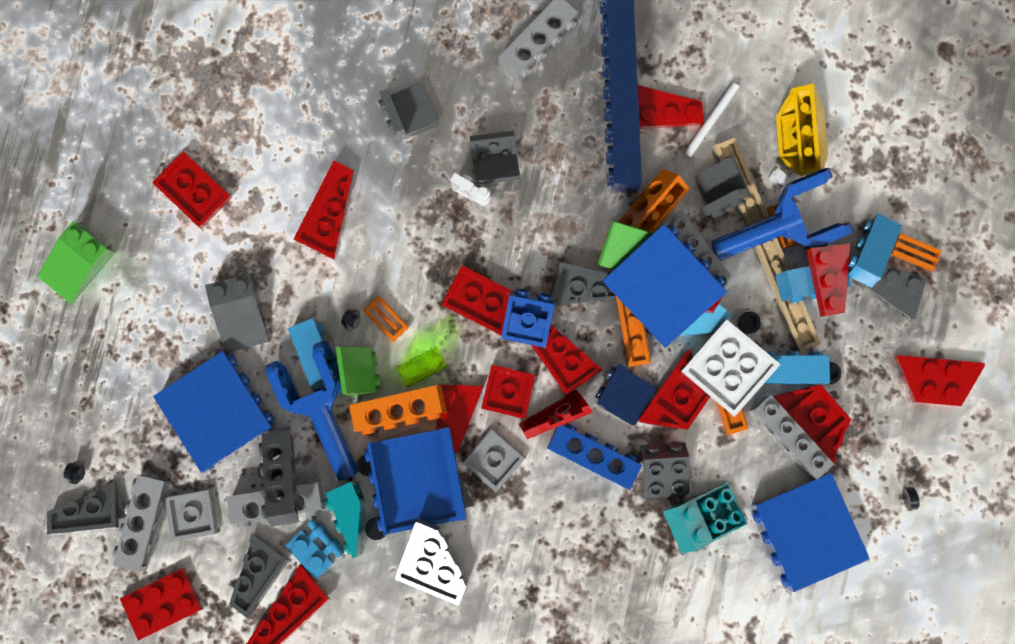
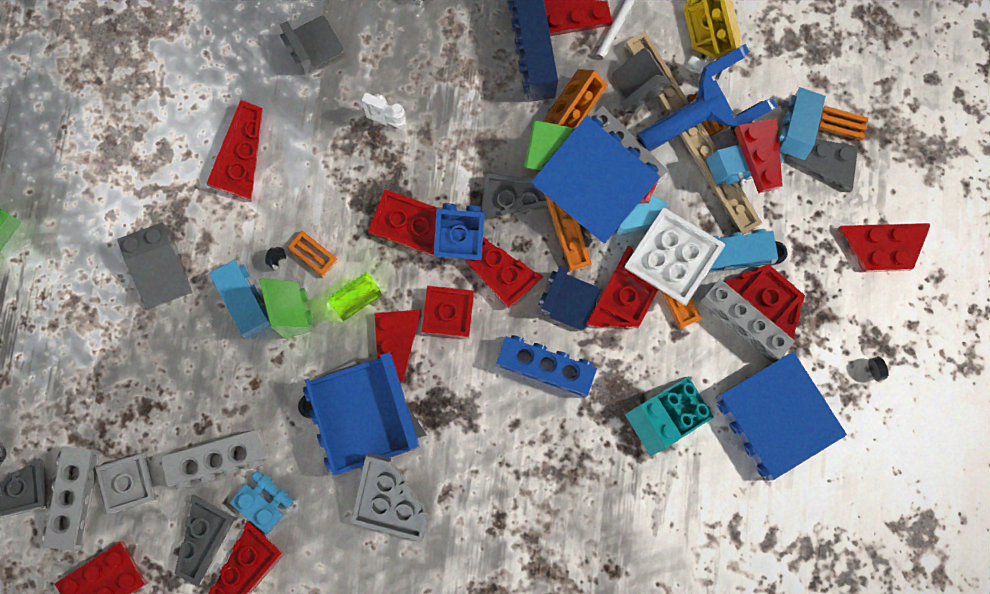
camera: 15 degrees left, 5 degrees down
red plate [152,151,232,229] -> none
blue panel [153,351,275,473] -> none
dark grey brick [259,429,299,527] -> none
blue piece [265,340,359,481] -> none
teal slope [324,481,366,558] -> none
orange brick [349,385,447,435] -> none
black tile [365,517,386,540] -> none
light grey tile [462,428,526,492] -> none
dark grey bracket [470,131,520,184] -> none
red wing [519,390,593,439] -> none
dark grey bracket [640,441,690,498] -> none
black tile [737,312,761,335] -> none

